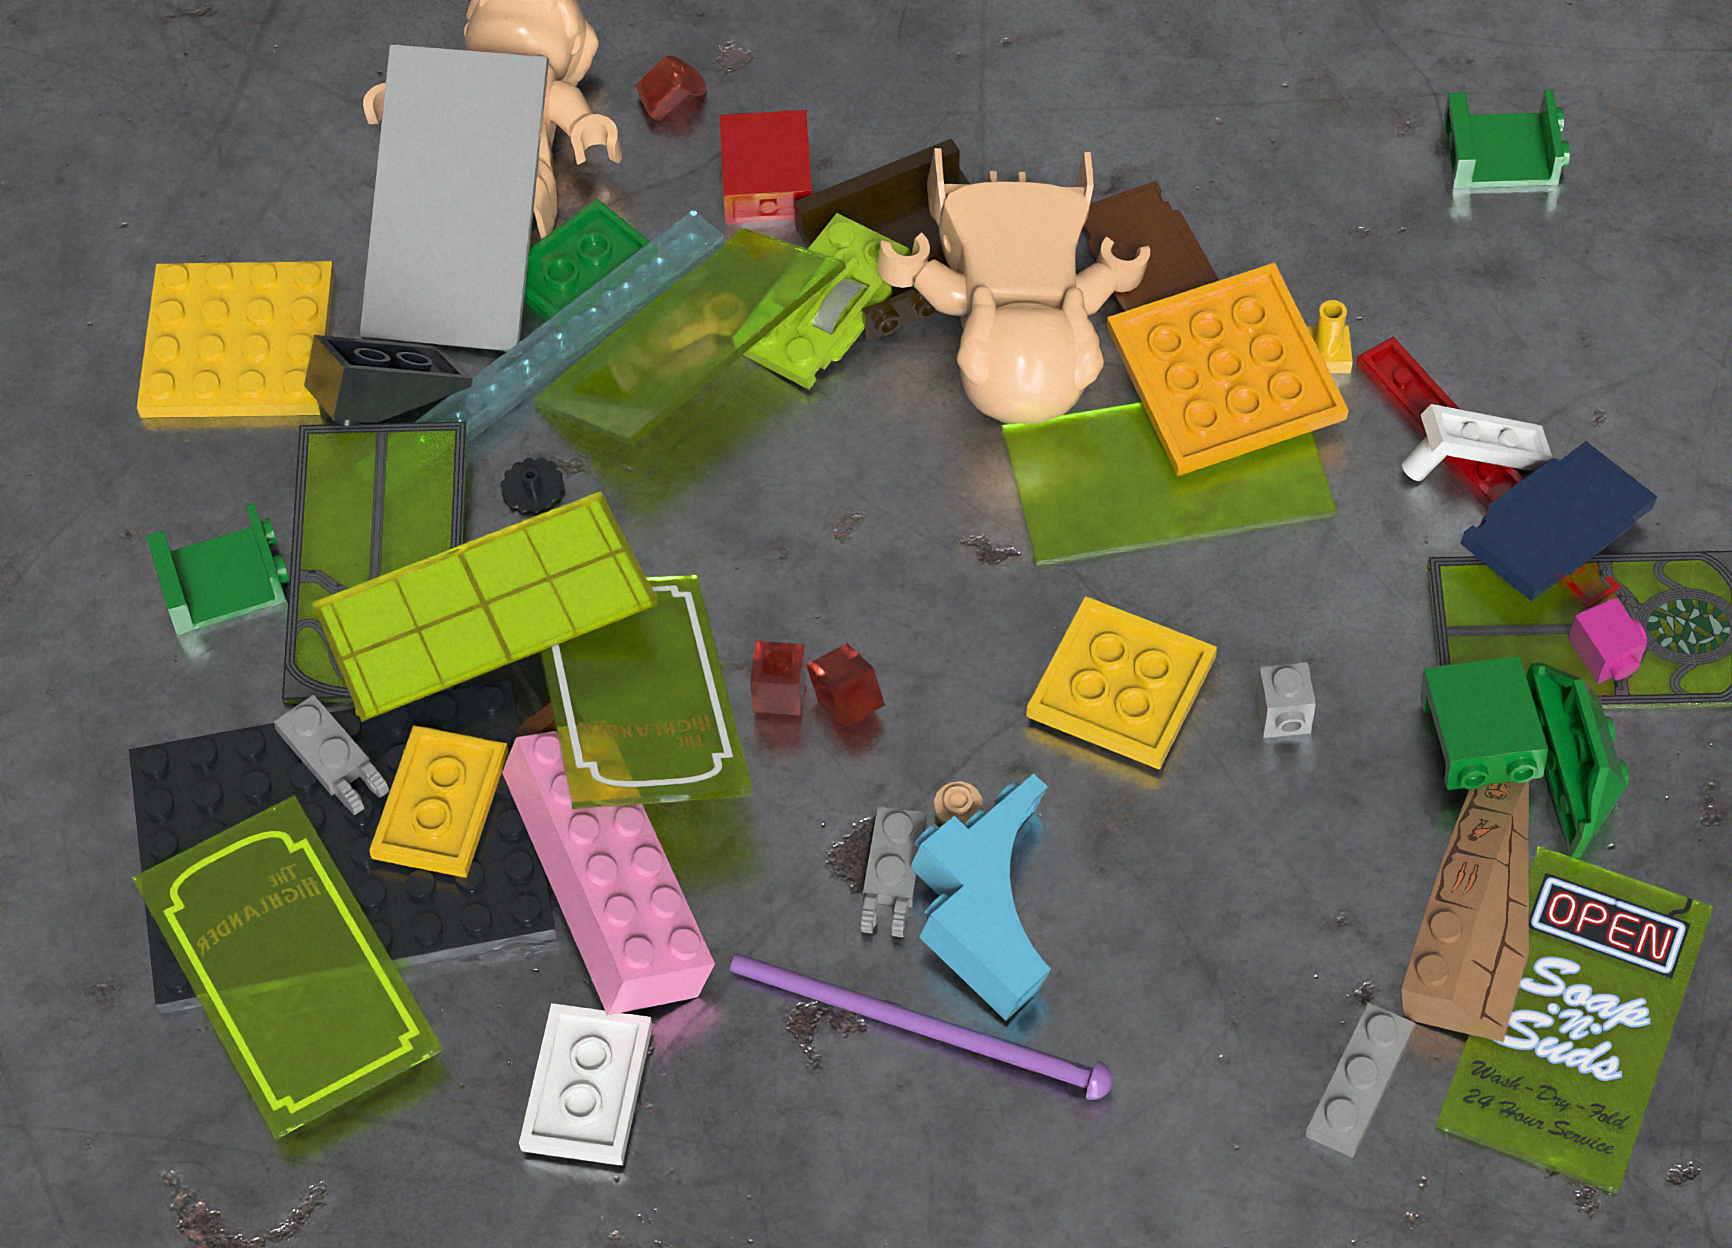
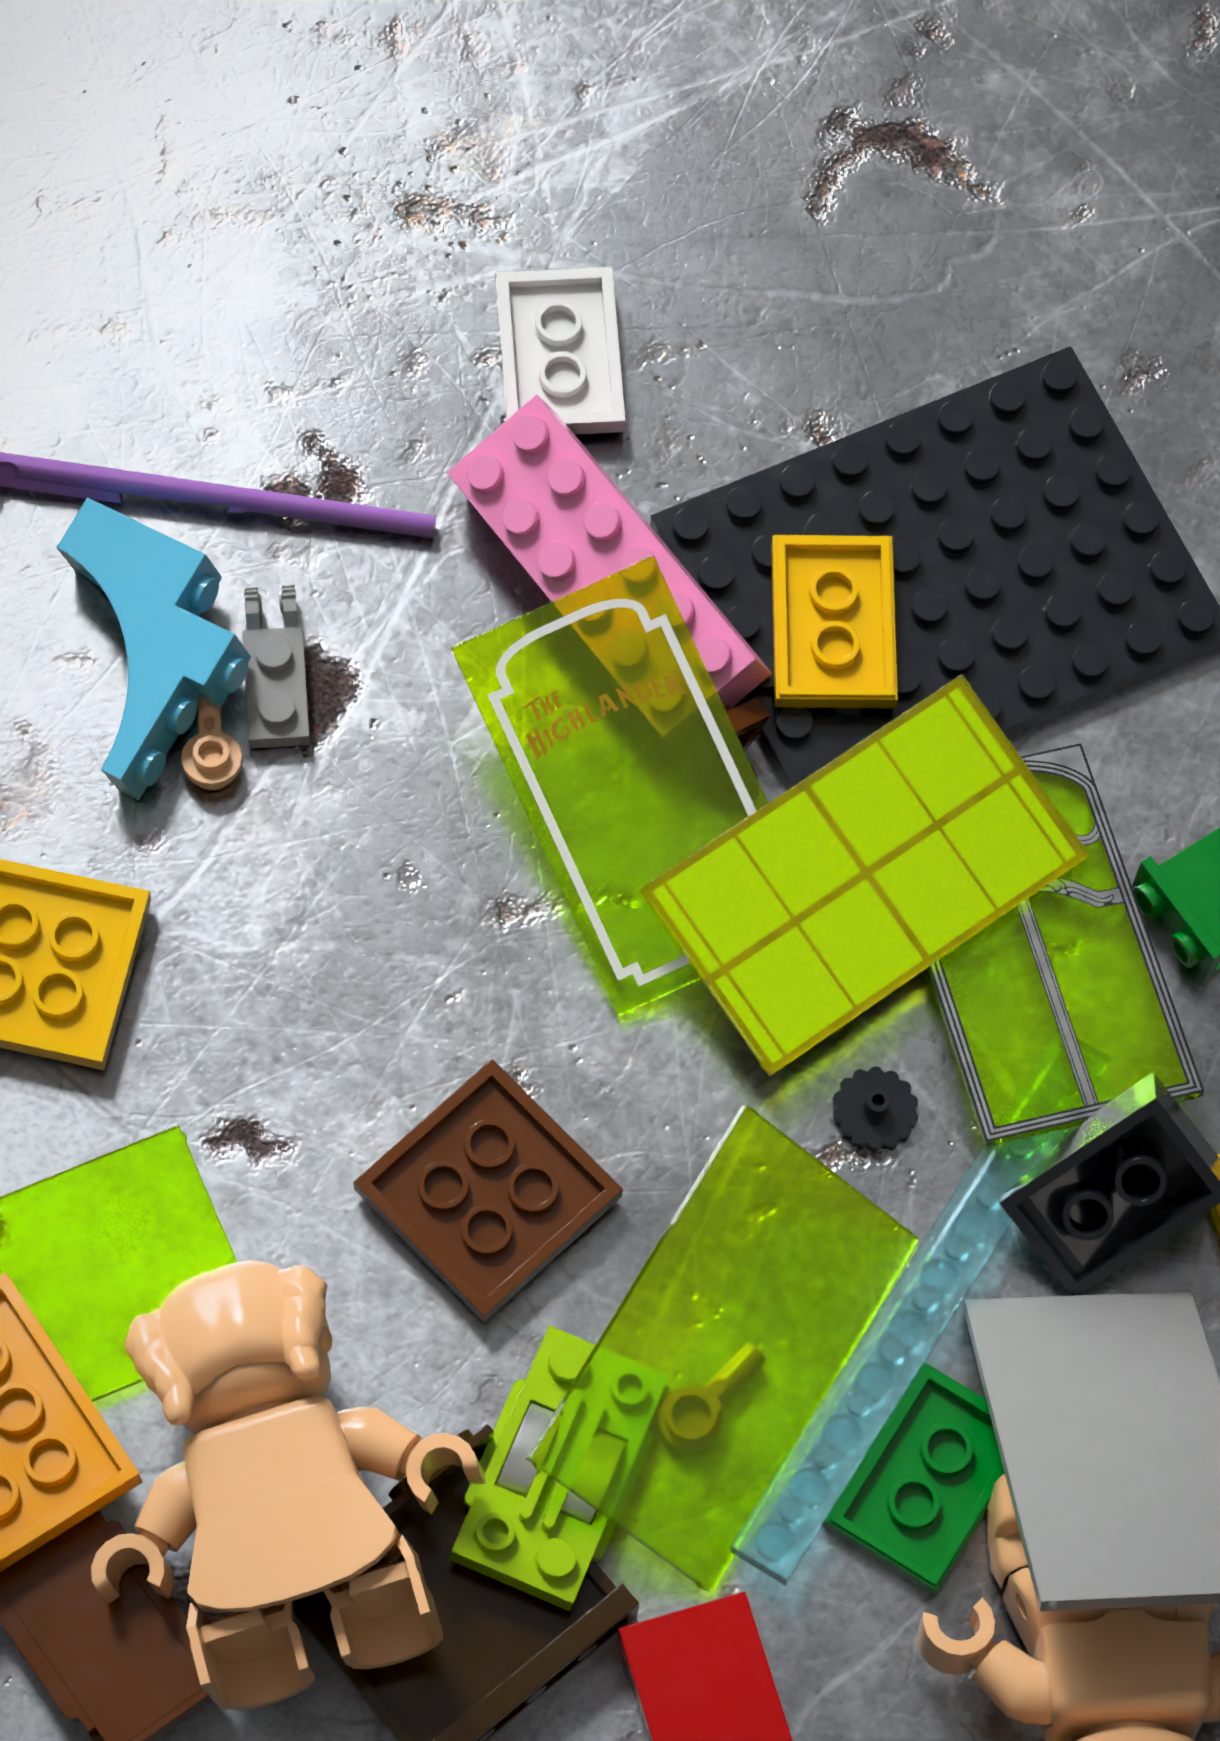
camera: 160 degrees right, 10 degrees up
clear neon green piece [132,795,443,1140] -> none
light grey hinge [274,695,389,815] -> none
clear red brick [750,641,806,716] -> none
clear red brick [806,643,885,727] -> none
none -> reddish brown plate [353,1059,623,1323]

